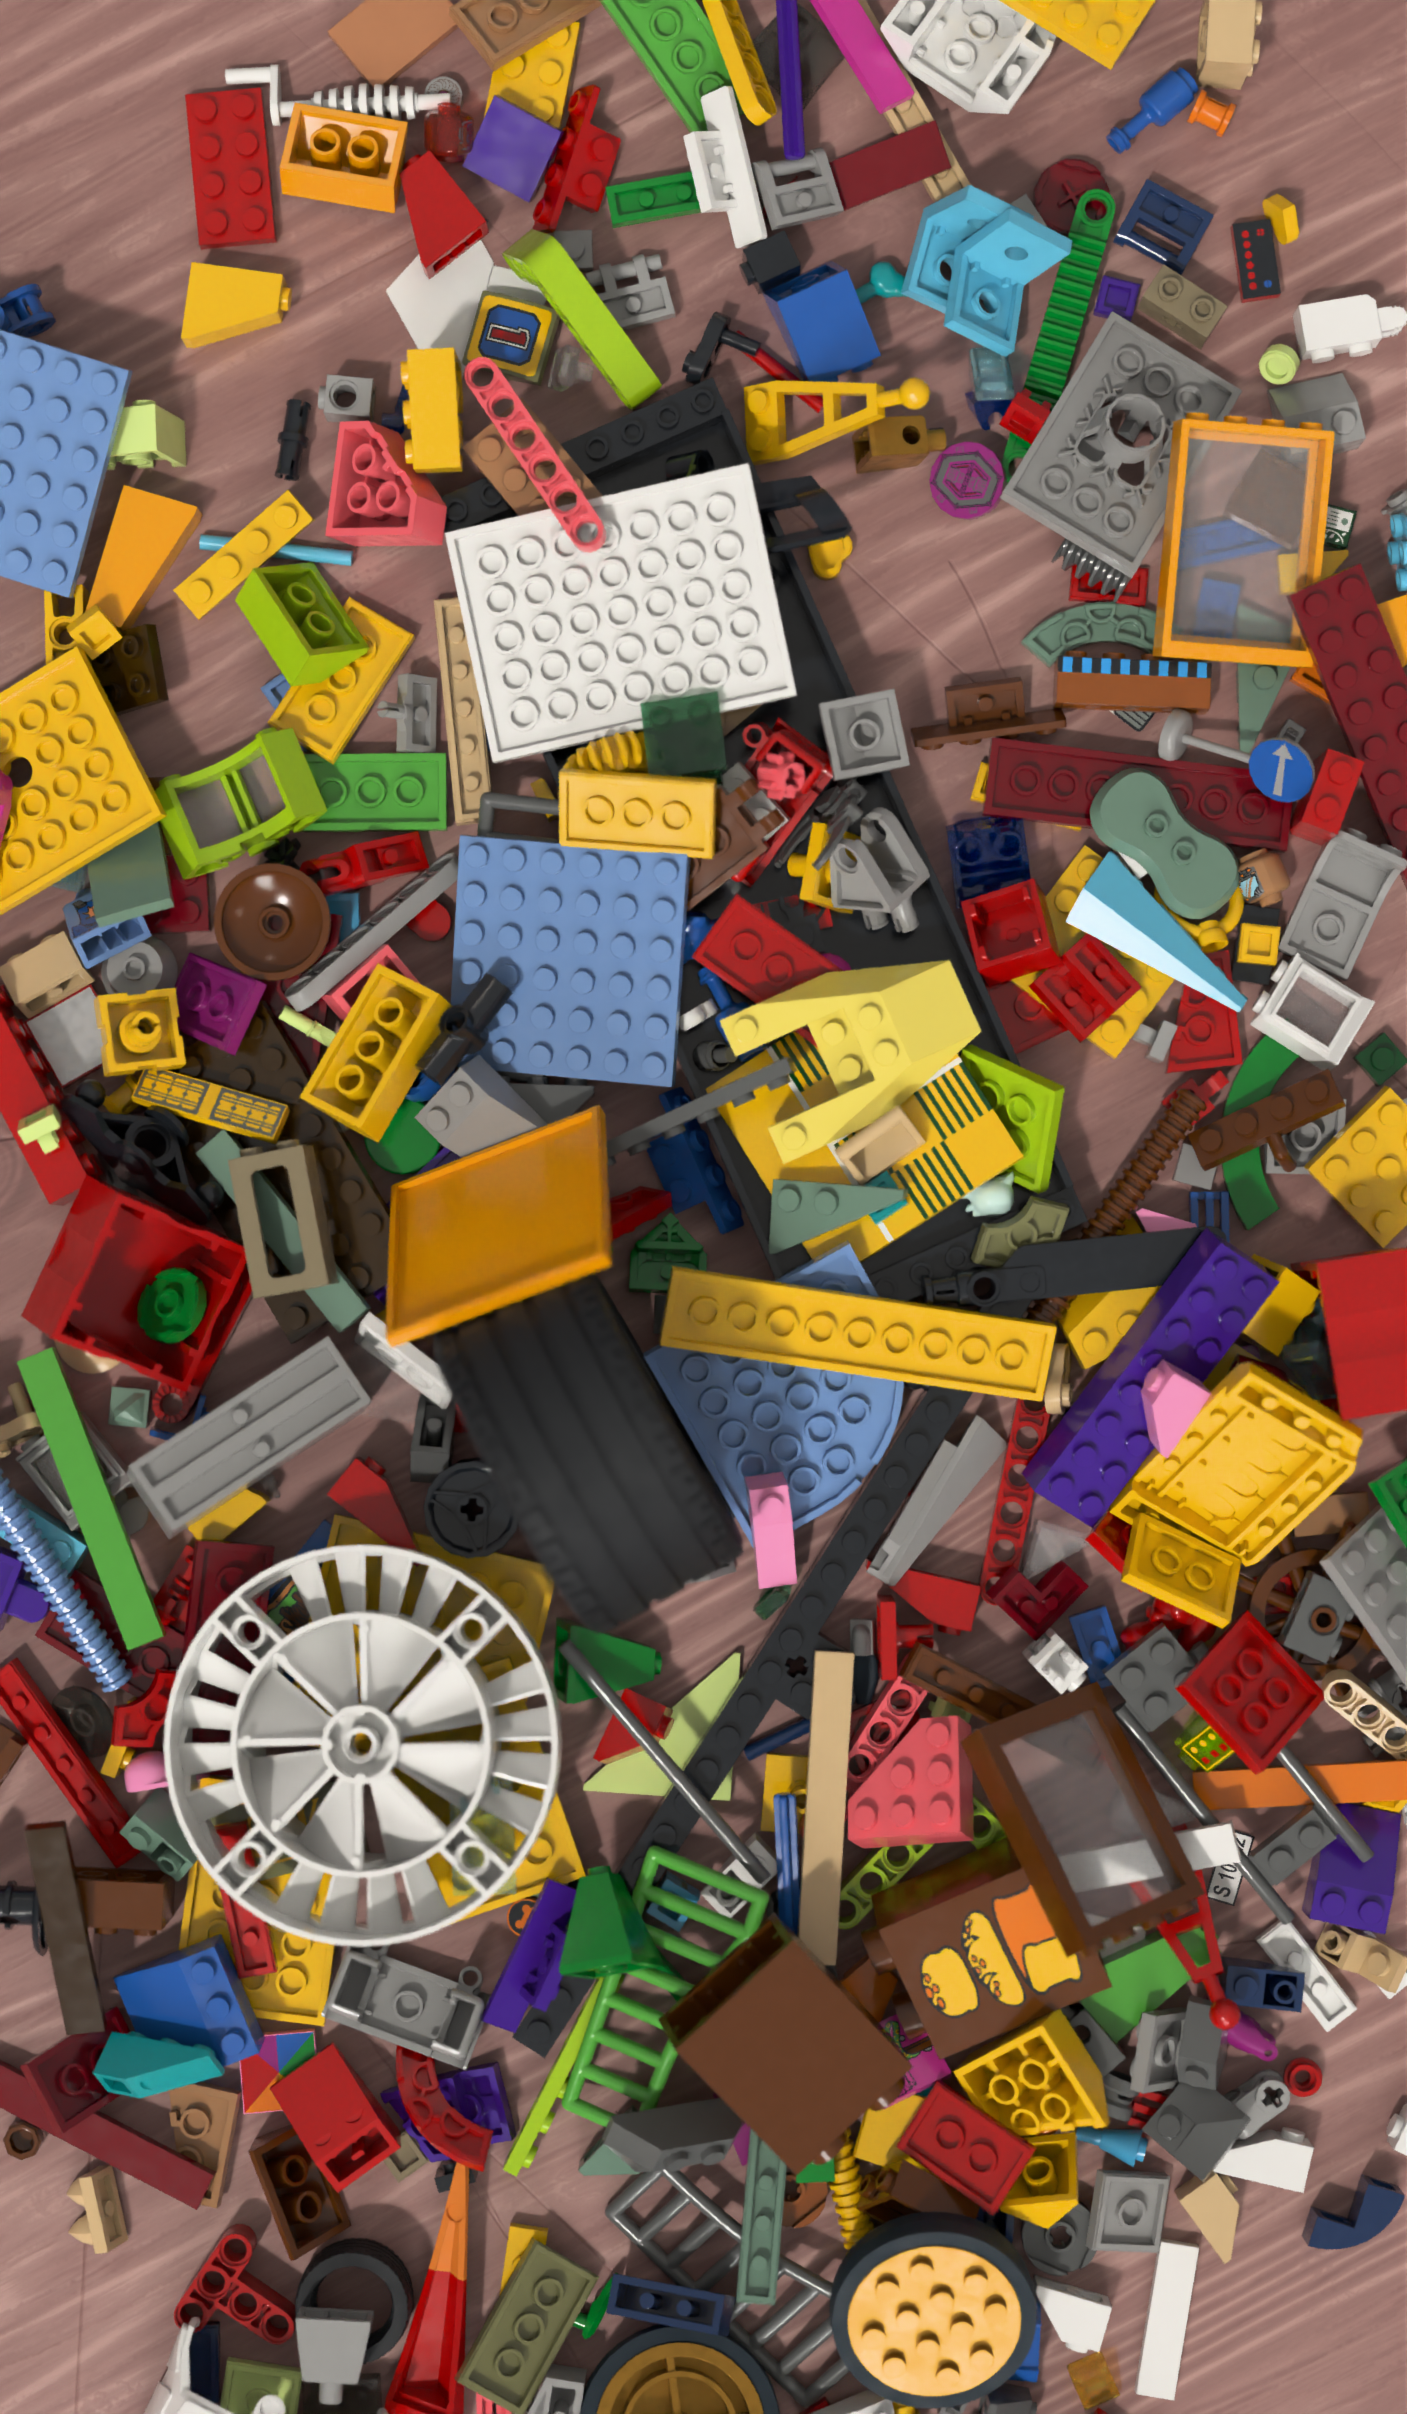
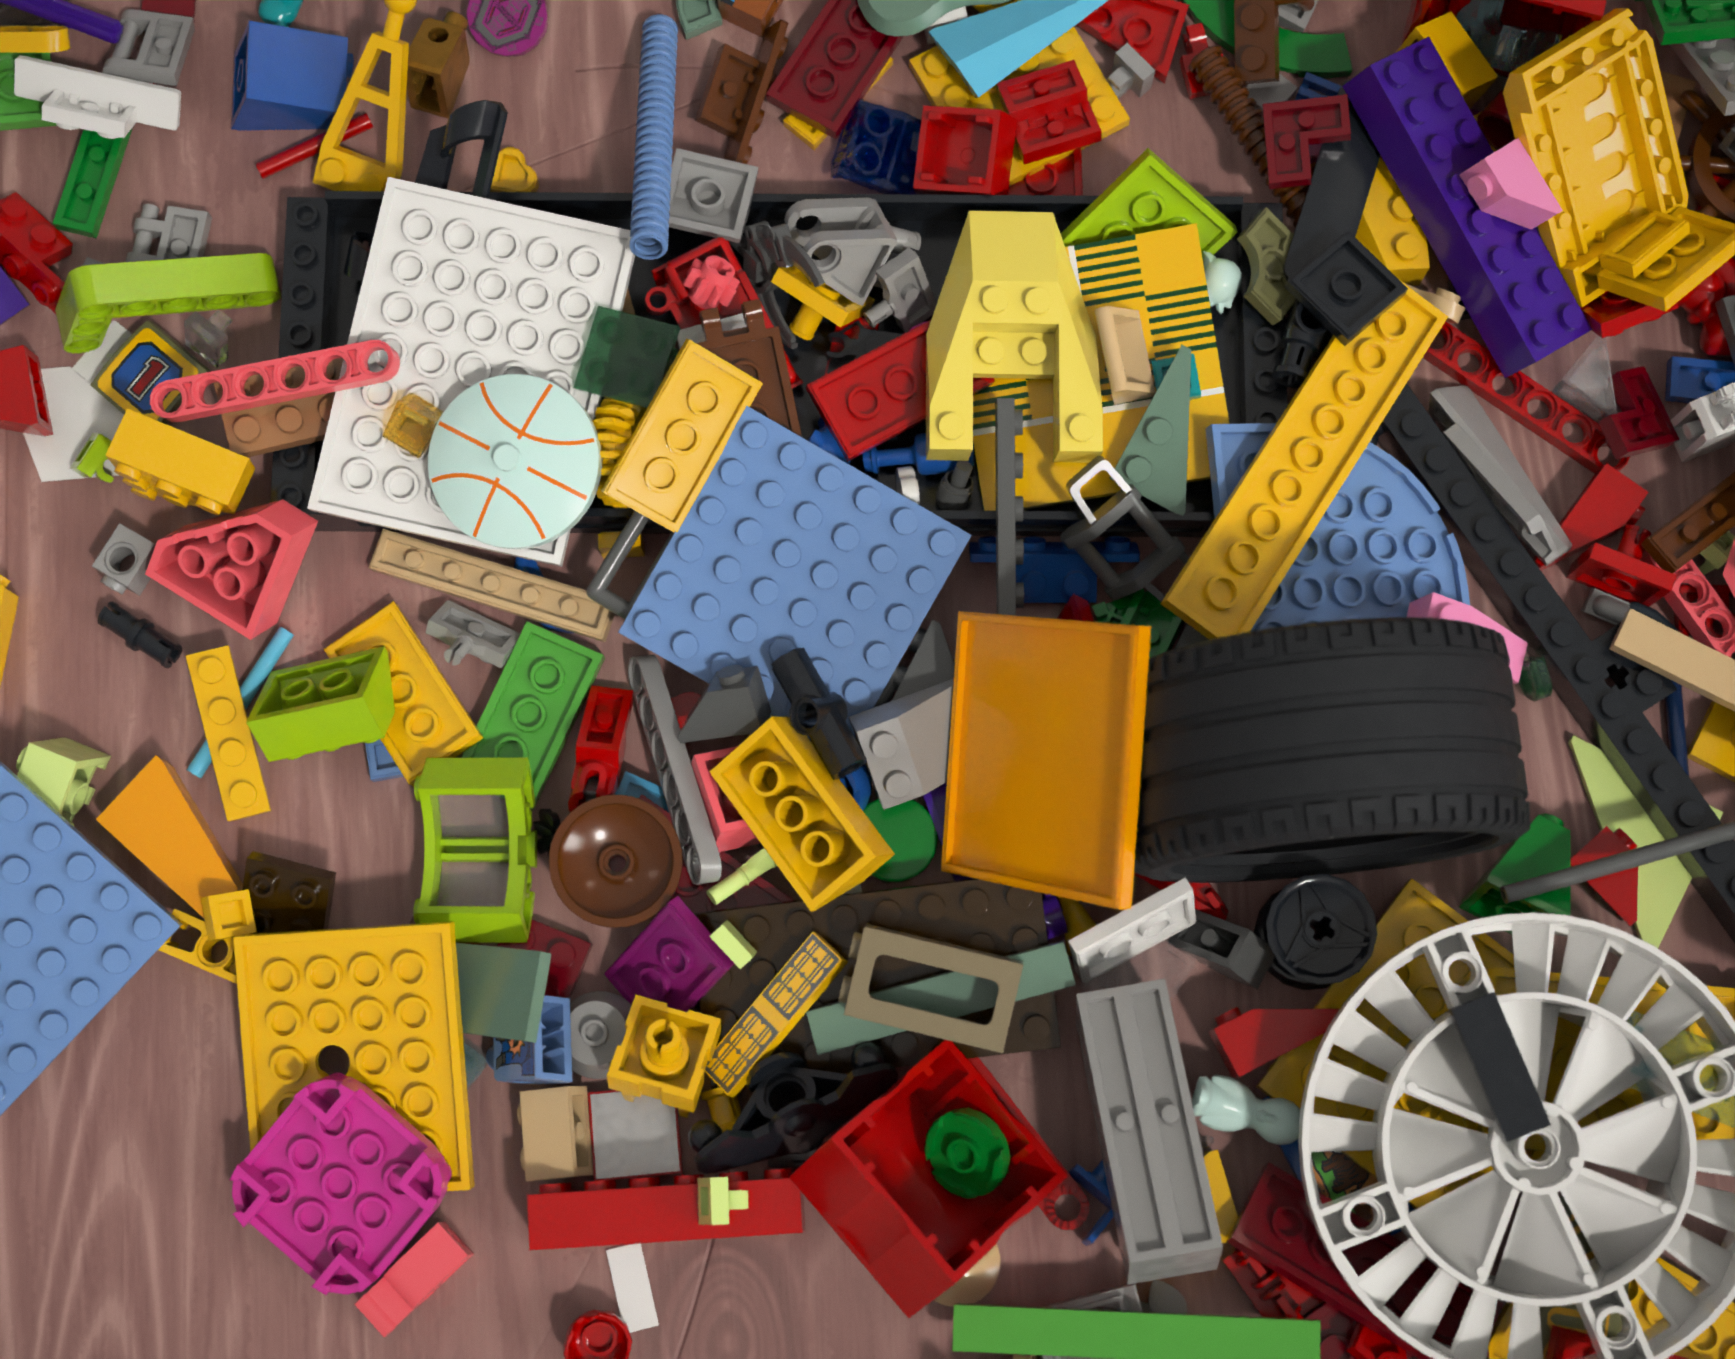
camera: 65 degrees left, 10 degrees down
sand green tile [108,1386,152,1428] -> none
clear blue hand [381,385,409,435] -> none
black piece [682,311,761,385] -> none
black brick [739,230,801,295] -> none
none -> lime tile [70,433,114,483]
none -> clear yellow slope [382,393,444,458]
none -> light aqua dish [428,374,602,549]
none -> medium blue piece [629,14,678,260]
none -> dark grey slope [678,665,771,743]
none -> yellowish green tile [710,920,757,969]
none -> light grey plate [863,247,937,333]
none -> dark grey bar [1060,456,1189,602]
none -> light aqua animal [1192,1074,1300,1145]
none -> dark red plate [1263,94,1351,189]
none -> black tile [1285,230,1408,346]
none -> black tile [1448,992,1551,1142]
none -> yellow tile [1599,210,1690,279]

